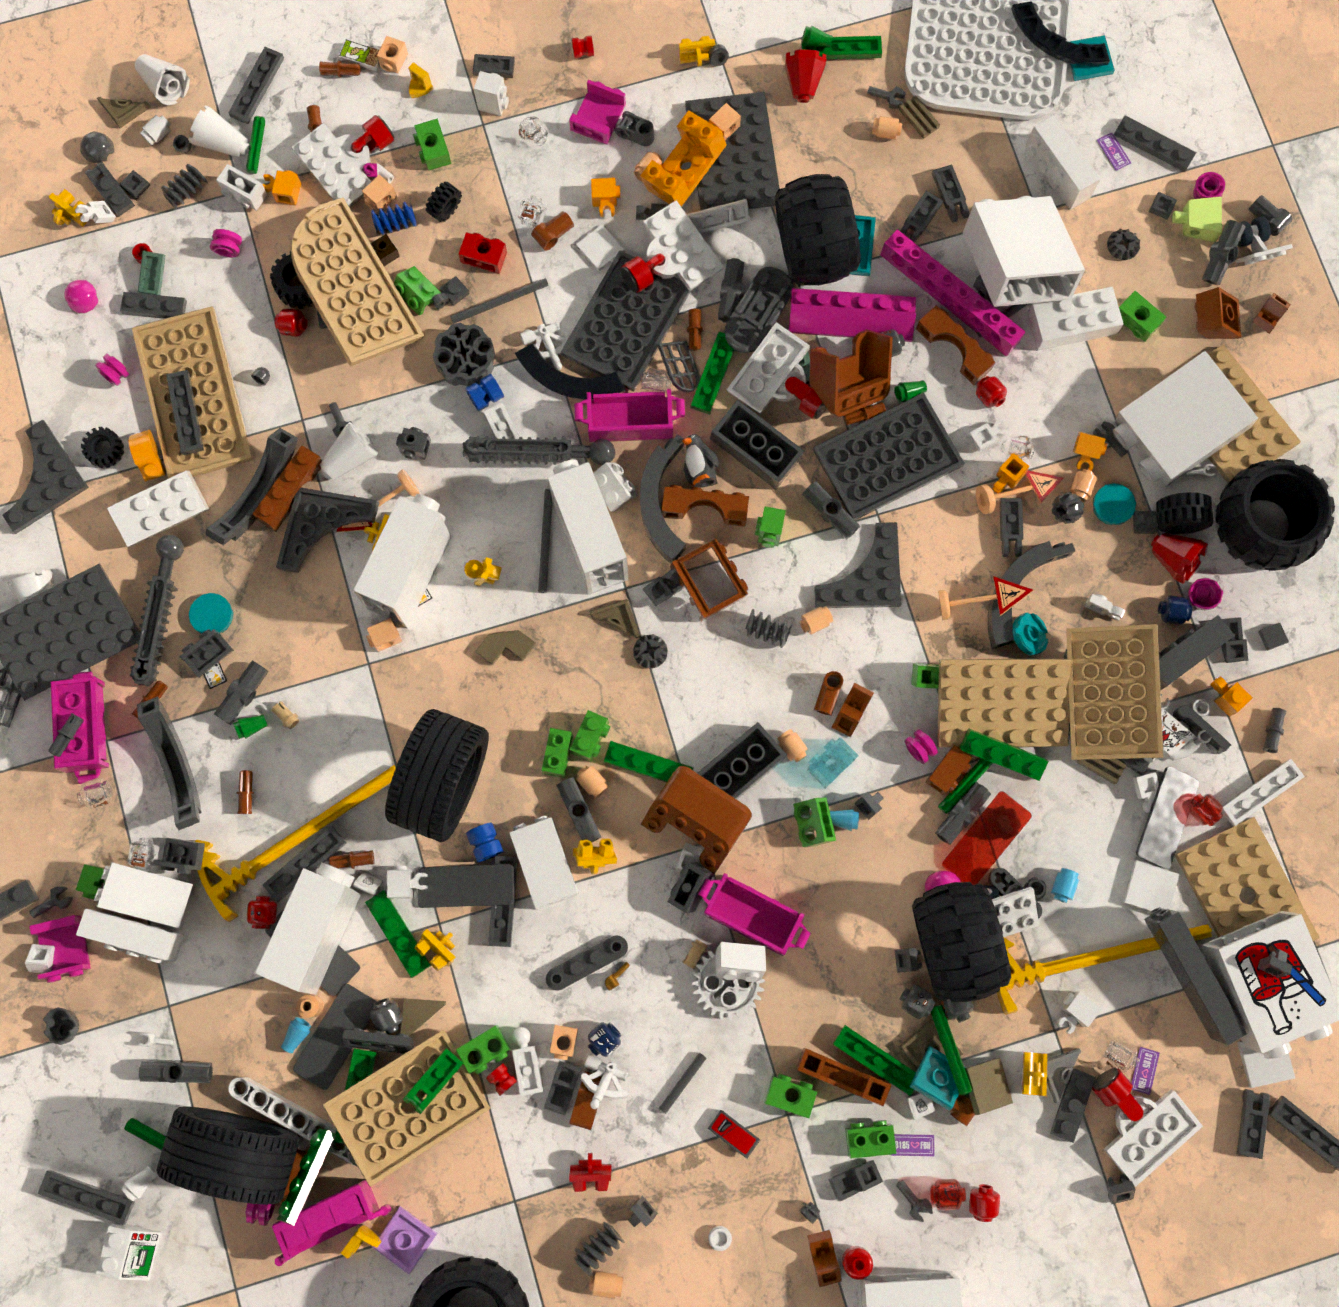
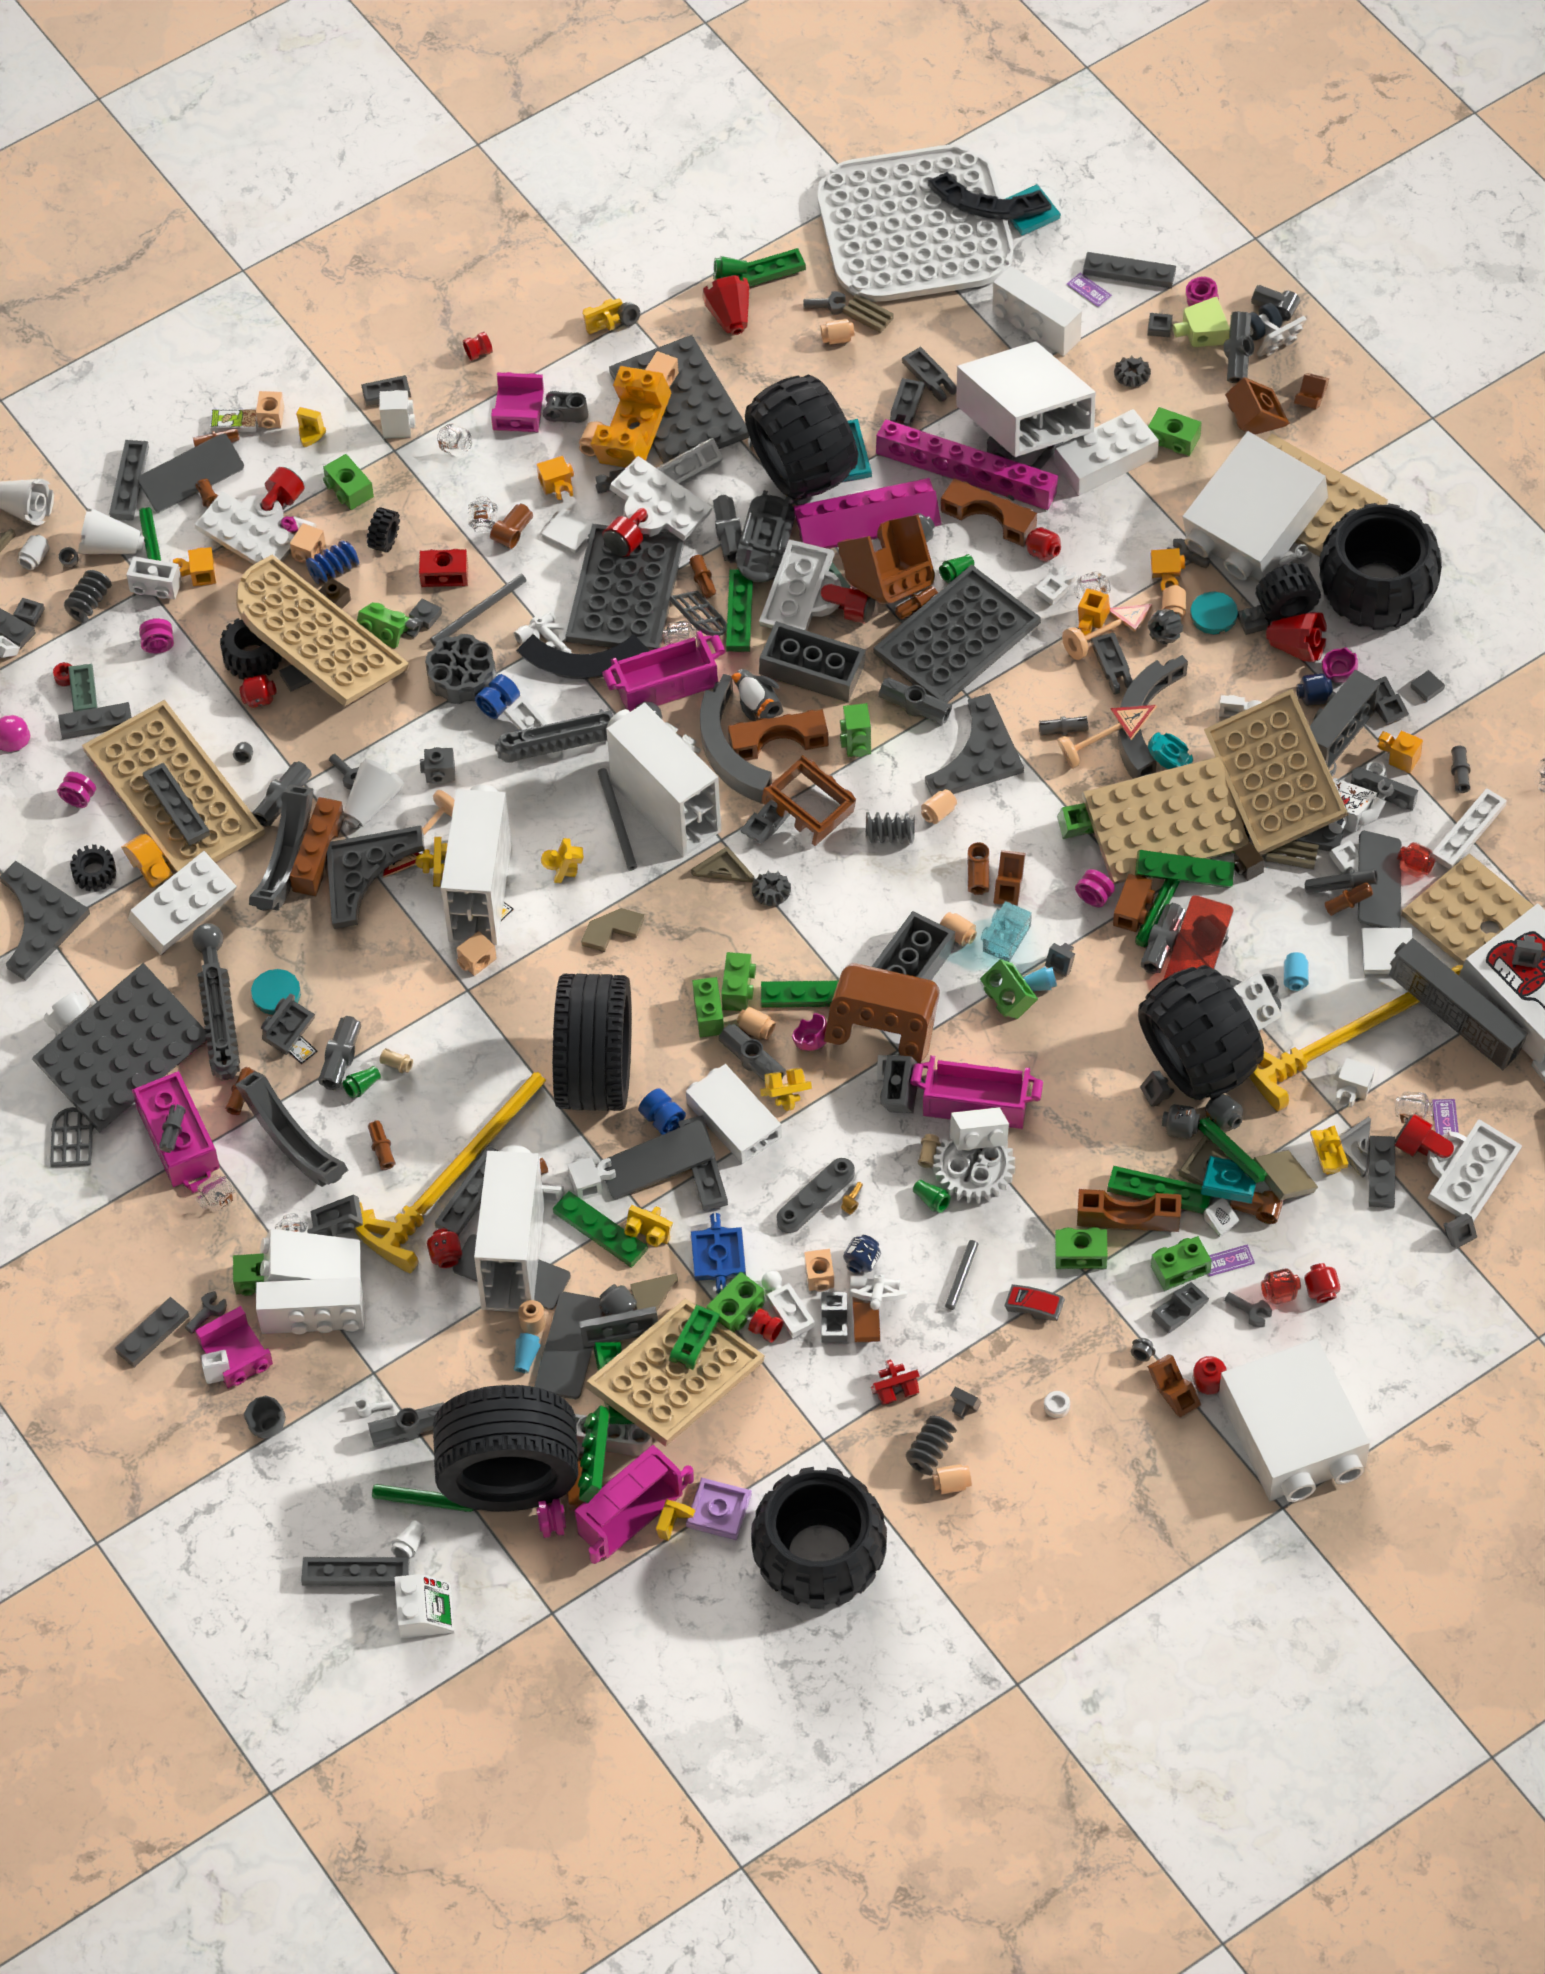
camera: 15 degrees left, 20 degrees down
none -> dark grey piece [138,433,244,512]
none -> dark grey piece [253,761,312,827]
none -> blue plate [691,1213,746,1294]
none -> dark pink hair [792,1013,827,1051]
none -> green cone [913,1180,951,1213]
none -> dark grey pin [1039,716,1089,736]
none -> dark brown plate [1234,842,1264,881]
none -> dark grey axle [1305,869,1378,894]
none -> dark orange axle [1324,883,1373,916]

